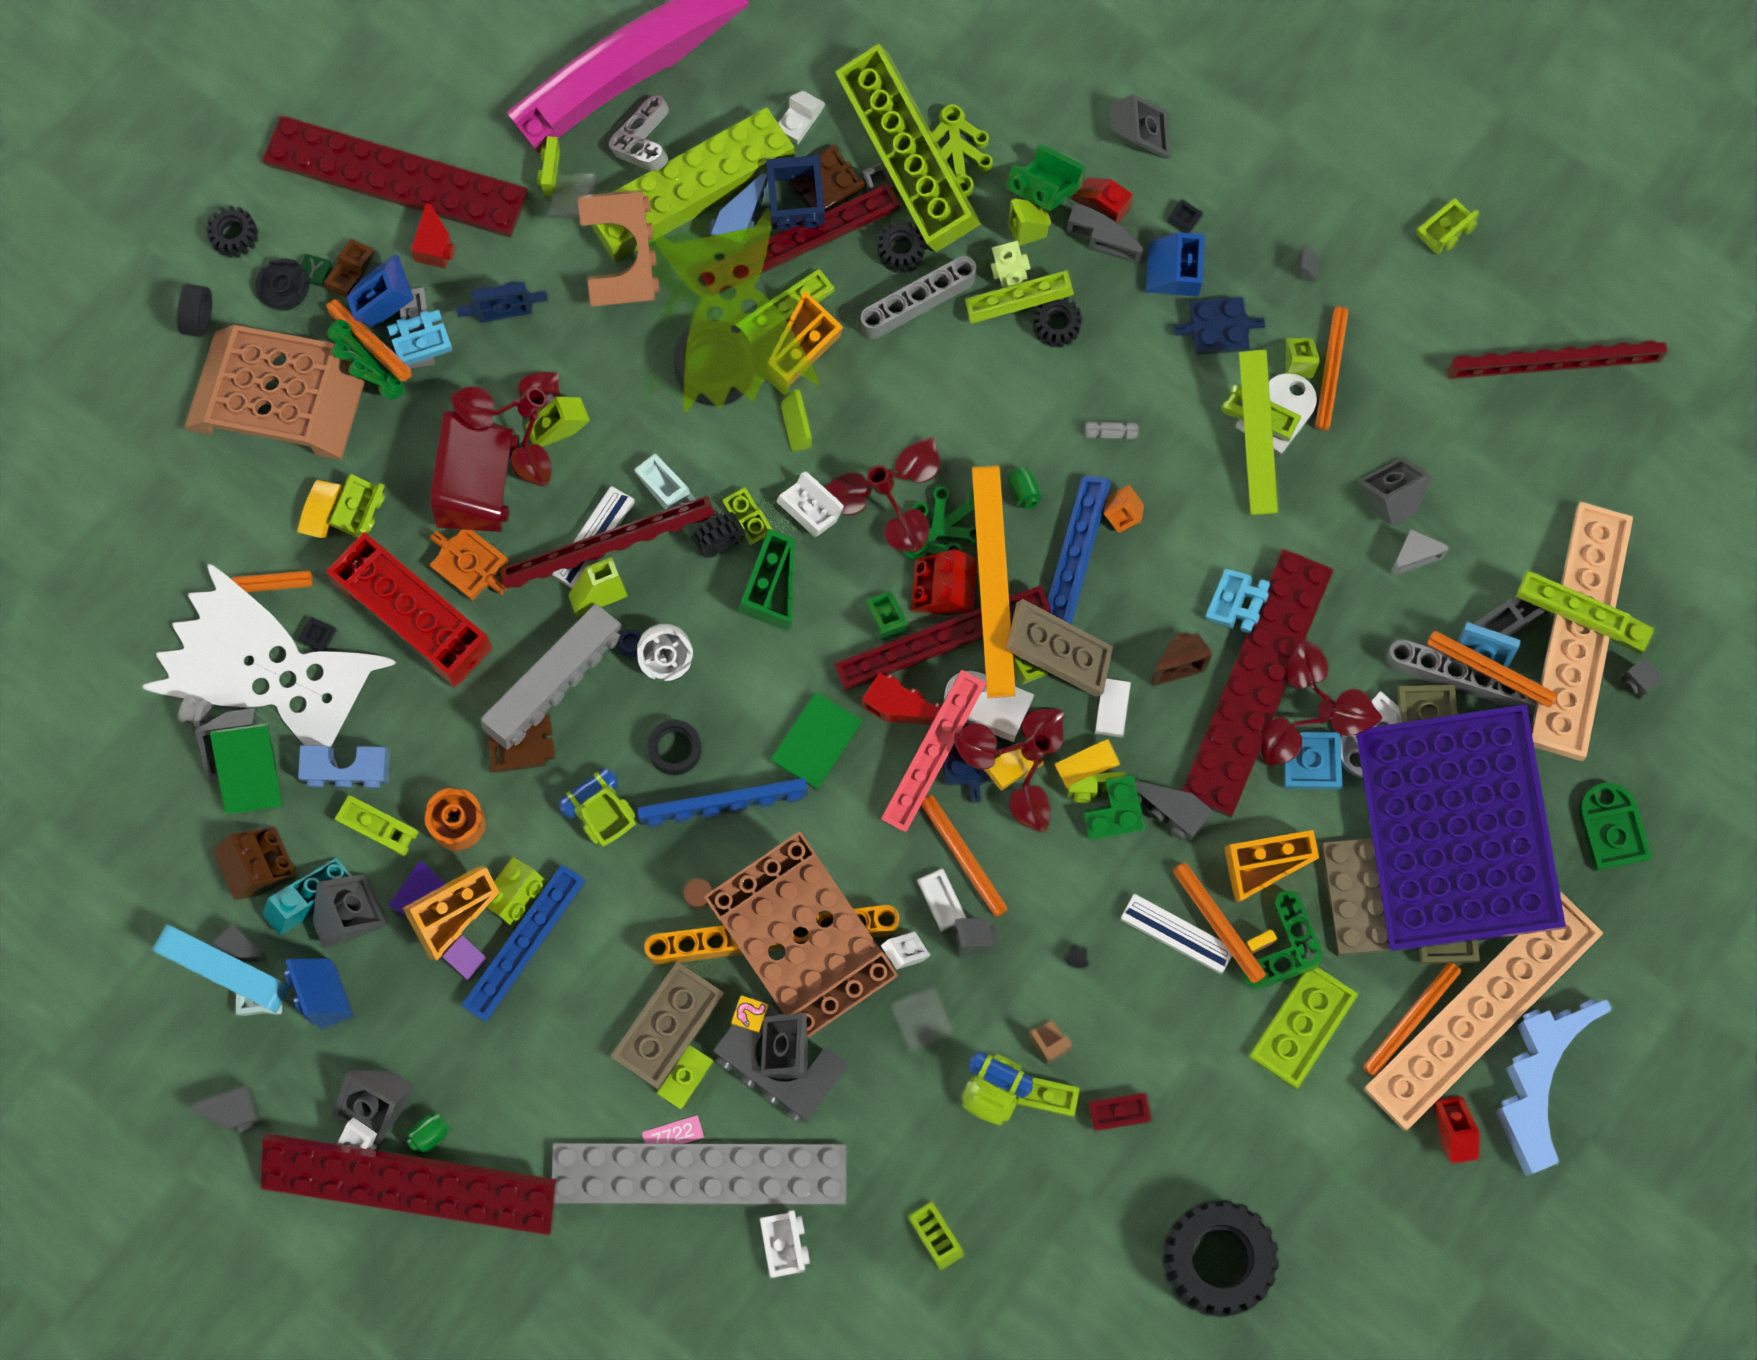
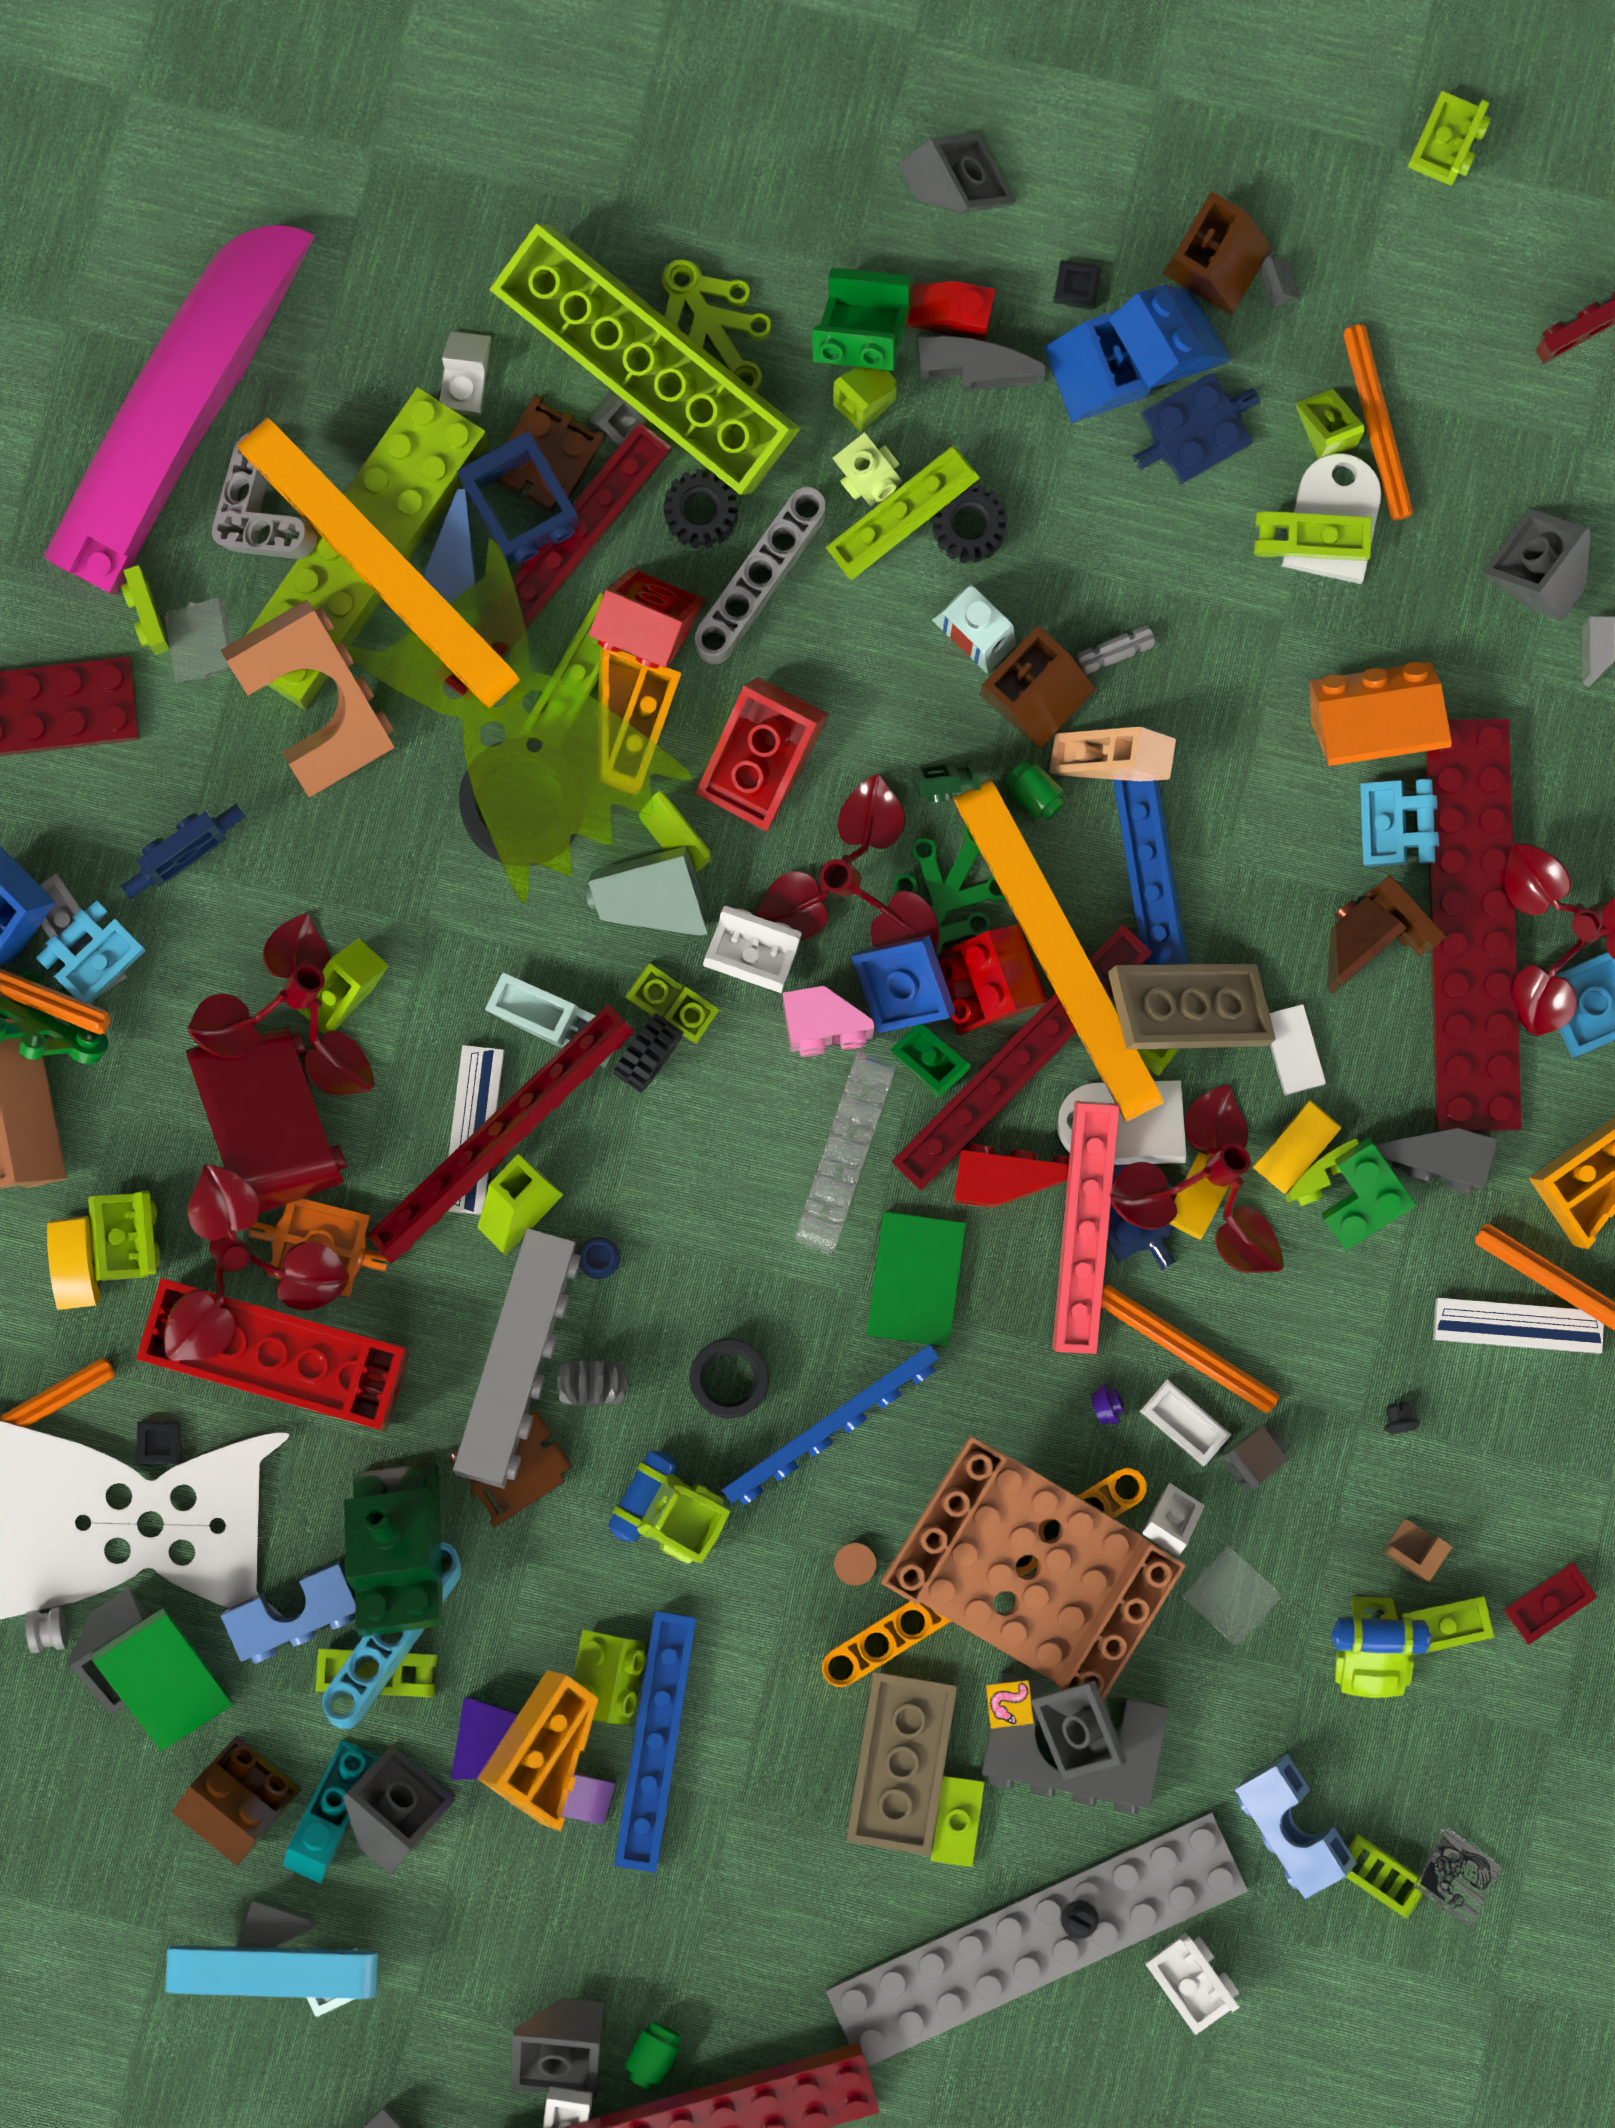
camera: 25 degrees left, 10 degrees up
blue slope [284,959,354,1030] -> none
red slope [411,203,455,269] -> none
orange brick [425,788,486,852] -> none
white cylinder [637,624,693,681] -> none
bright pink sticker [642,1115,704,1144] -> none
green wedge [737,529,795,631] -> none
orange panel [1104,485,1144,533] -> none
lime tile [1239,350,1278,516] -> none
none -> dark red plant [164,1164,349,1360]
none -> light orange beam [236,418,520,709]
none -> medium azure beam [322,1542,461,1729]
none -> dark green brick [344,1462,443,1637]
none -> dark grey gear [557,1360,628,1407]
none -> slope [584,846,711,936]
none -> slope [589,567,706,669]
none -> red slope [695,677,829,831]
none -> bright pink slope [783,986,874,1057]
none -> clear beam [794,1050,897,1256]
none -> blue plate [851,935,956,1033]
none -> dark green plate [912,761,980,802]
none -> light aqua torso [933,585,1017,674]
none -> reddish brown slope [980,625,1096,750]
none -> light nougat slope [1049,727,1176,781]
none -> black piece [1061,1900,1099,1939]
none -> dark purple plate [1090,1383,1125,1425]
none -> blue slope [1109,285,1232,389]
none -> reddish brown slope [1163,191,1272,315]
none -> arch [1235,1754,1357,1899]
none -> orange slope [1310,662,1451,766]
none -> reddish brown plate [1364,875,1446,956]
none -> piece [1413,1827,1503,1928]

